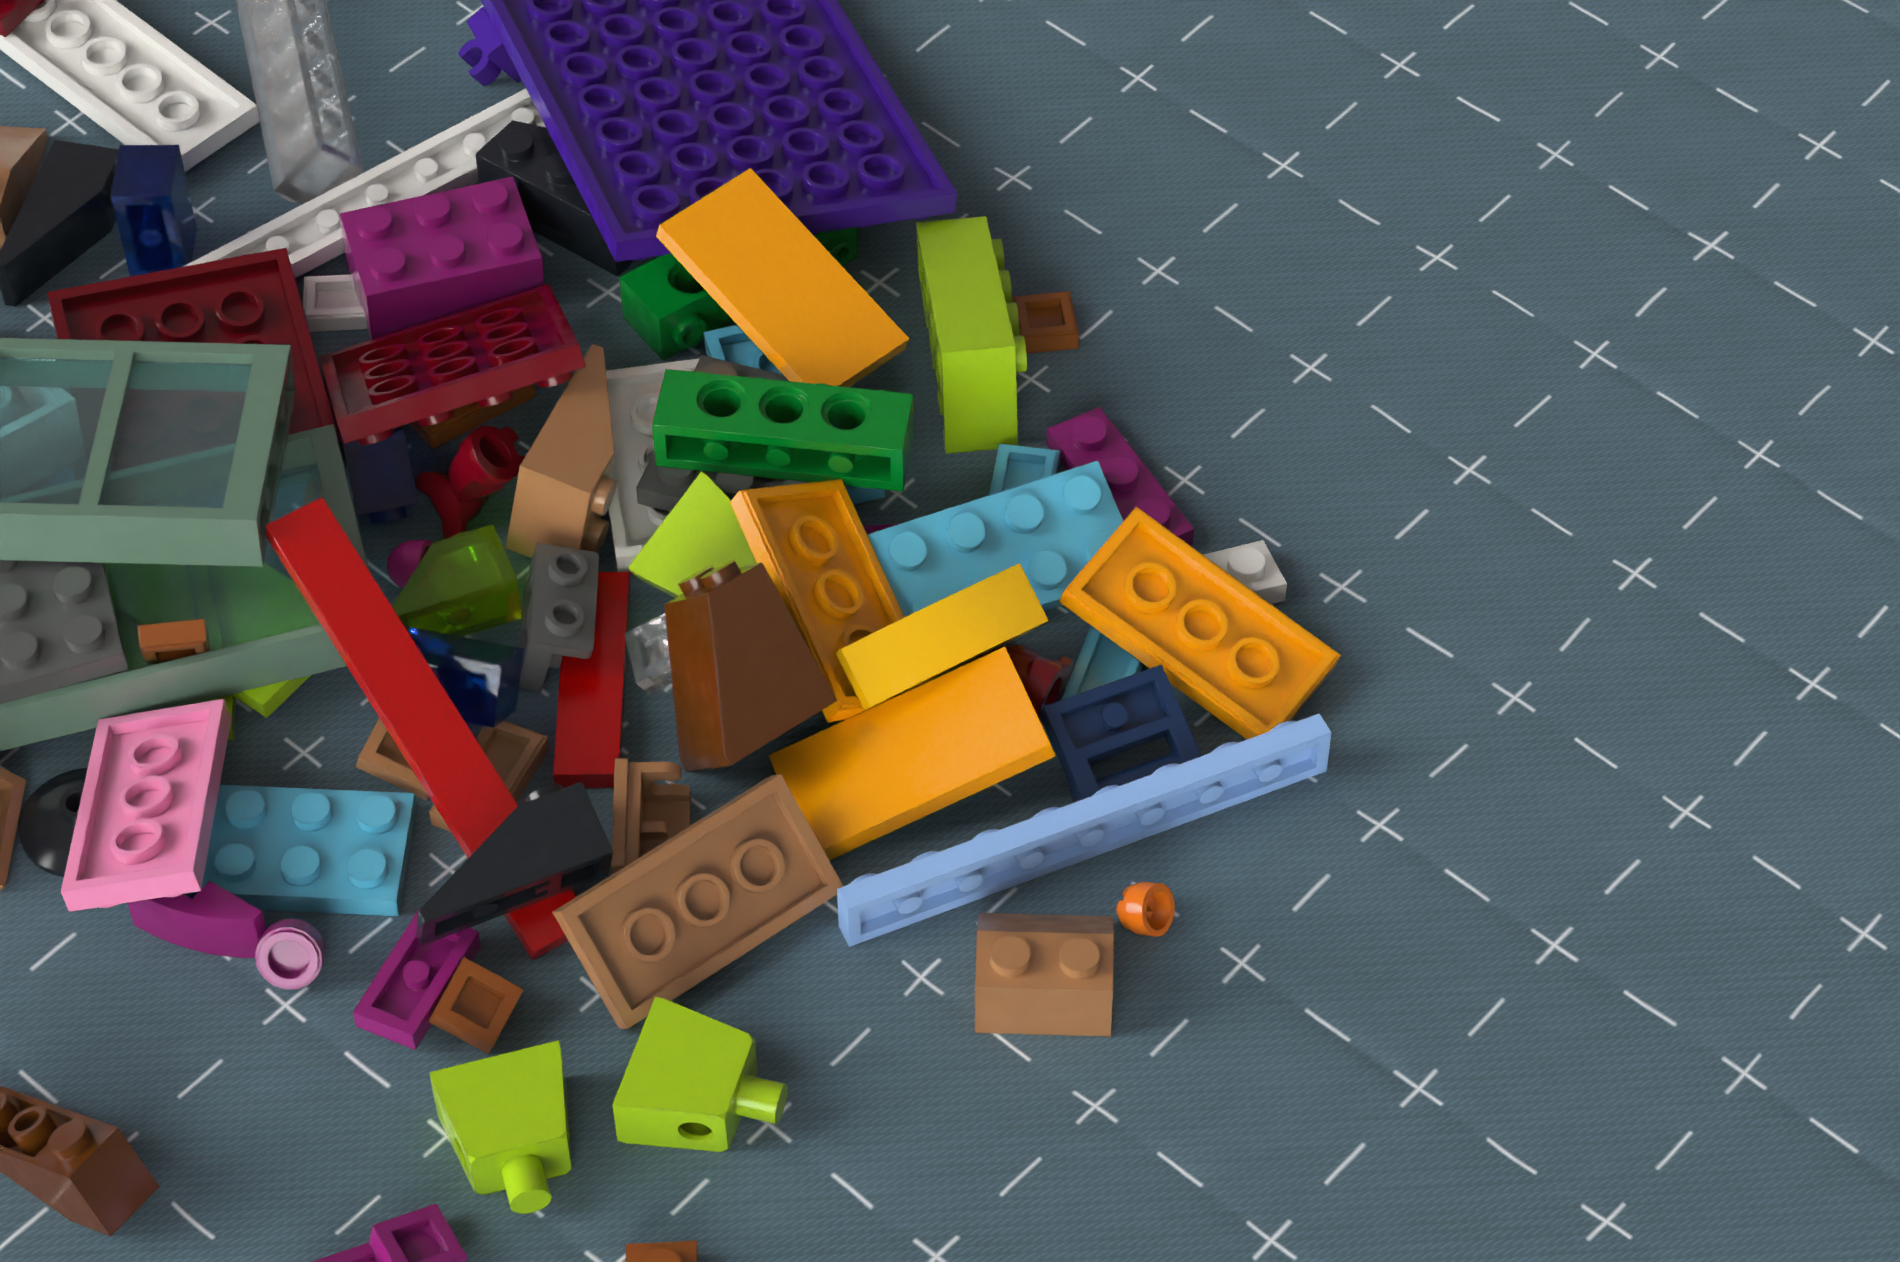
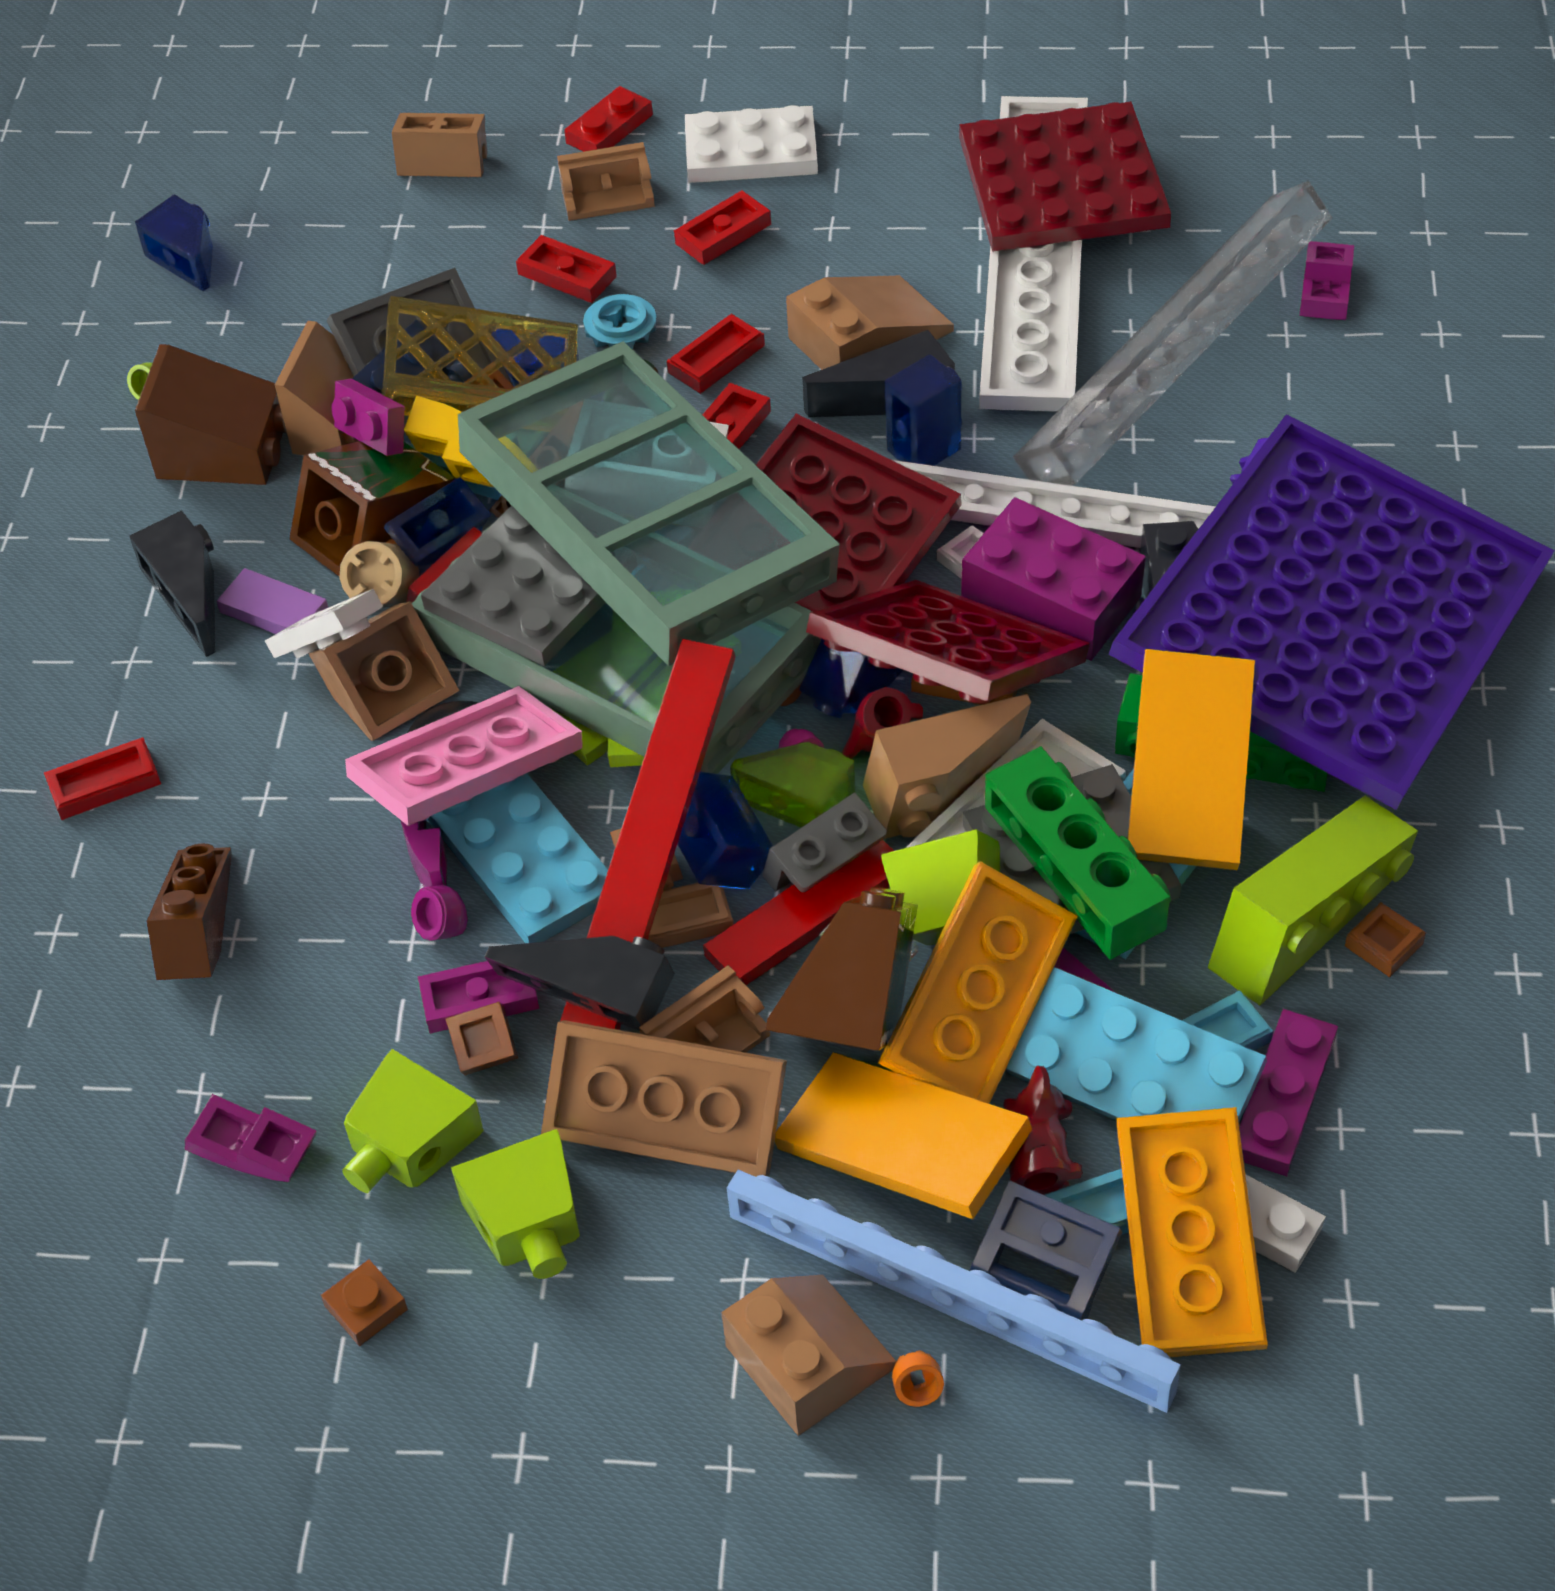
camera: 55 degrees right, 0 degrees up
dark orange tile [138,619,210,665] -> none
yellow slope [835,563,1049,711] -> none

